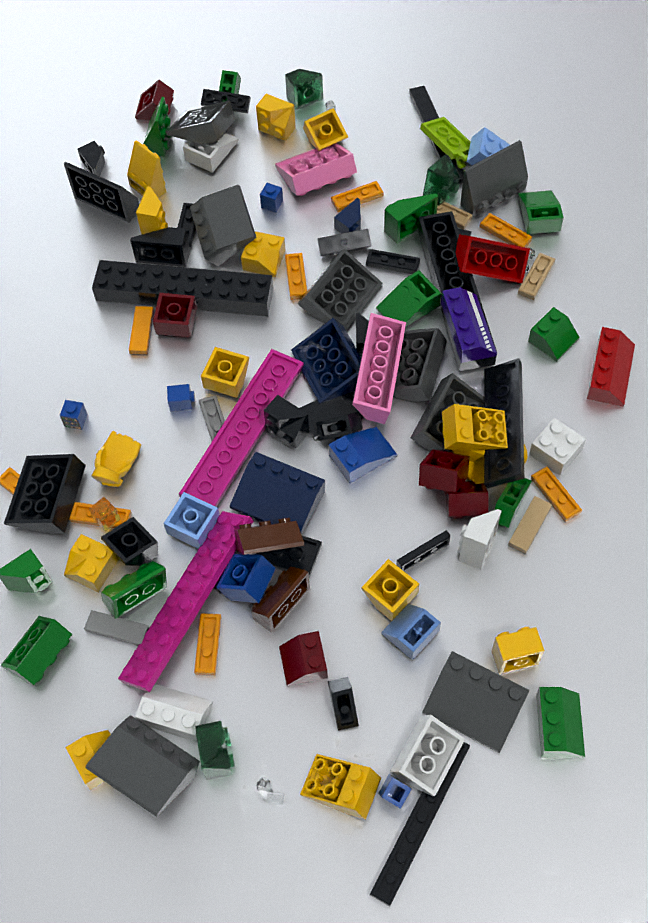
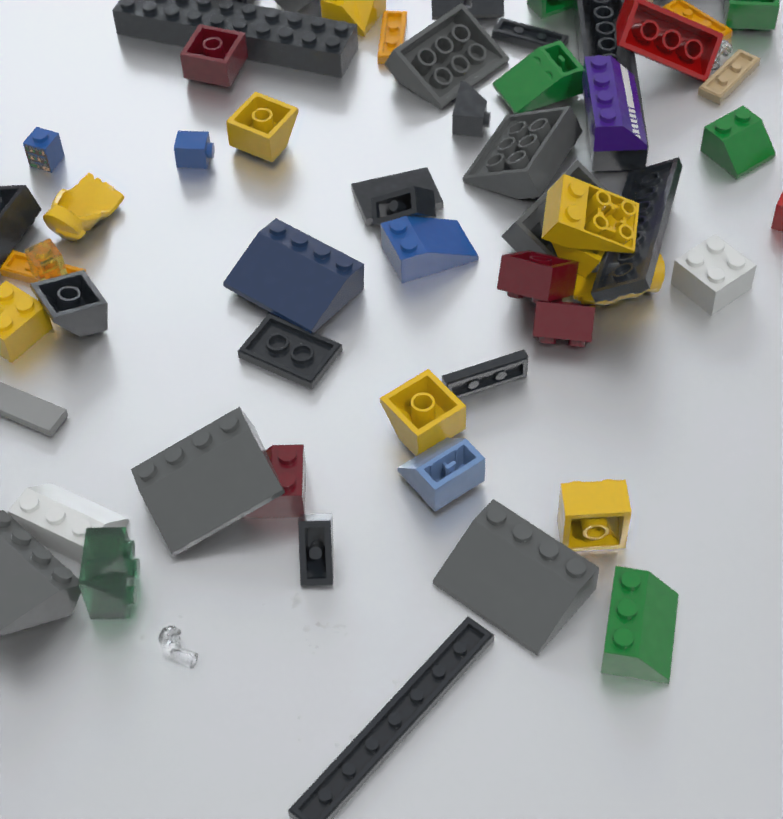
camera: 10 degrees right, 10 degrees down
green slope [101,561,167,619] -> none
dark pink plate [118,511,254,692] -> none
light orange tile [129,306,154,354] -> none
light blue brick [163,492,220,549] -> none
dark pink plate [179,349,304,507] -> none
light orange tile [194,613,222,675] -> none
light grey tile [199,395,225,441] -> none
blue brick [216,554,276,603] -> none
reddish brown slope [234,518,304,555] -> none
reddish brown slope [251,567,310,633] -> none
black slope [264,395,309,448] -> none
dark blue slope [291,318,362,404] -> none
yellow slope [300,754,381,820] -> none
bright pink slope [352,313,406,424] -> none
blue brick [379,774,412,809] -> none
white slope [390,715,465,796] -> none
white slope [457,509,502,570] -> none
green slope [494,478,532,528] -> none
tan tile [508,496,552,554] -> none
light orange tile [531,466,582,522] -> none
none -> dark grey slope [131,406,285,557]

